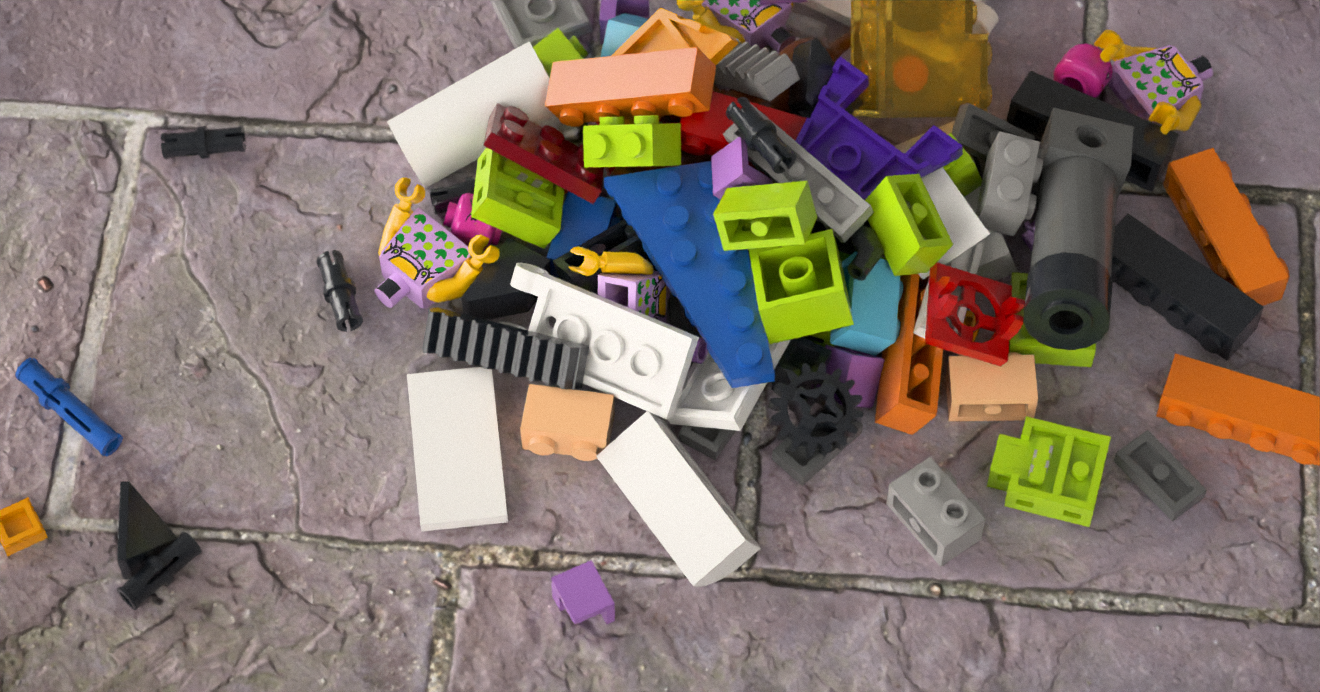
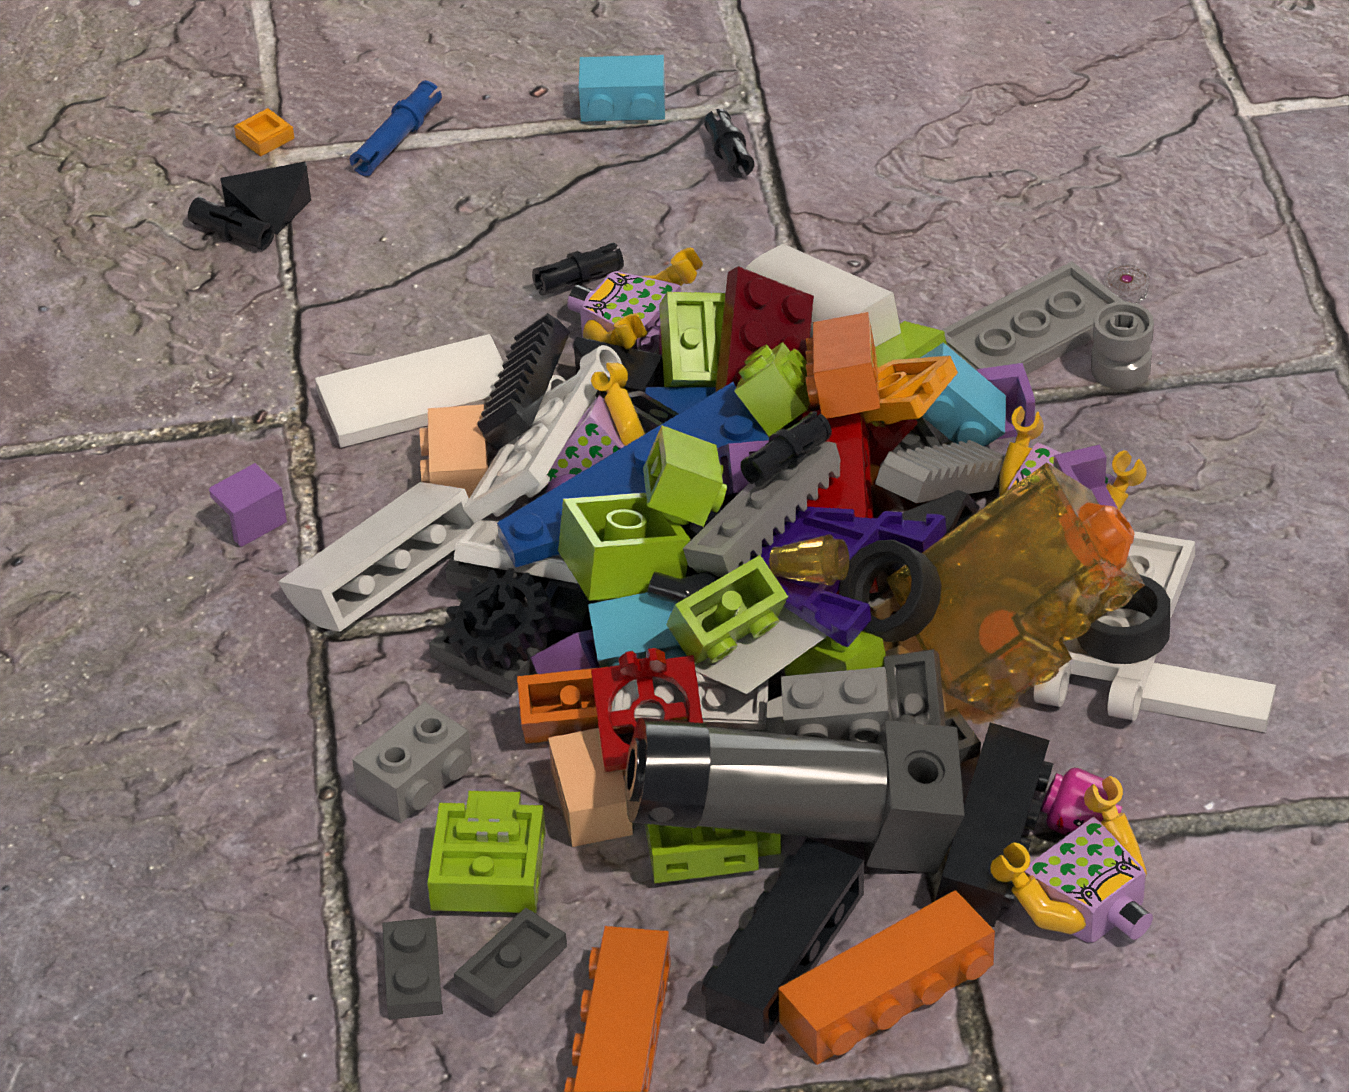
camera: 80 degrees right, 15 degrees down
none -> dark grey plate [382,917,443,1020]
none -> medium azure brick [579,55,665,122]
none -> clear yellow cone [769,534,849,586]
none -> black tyre [839,540,941,642]

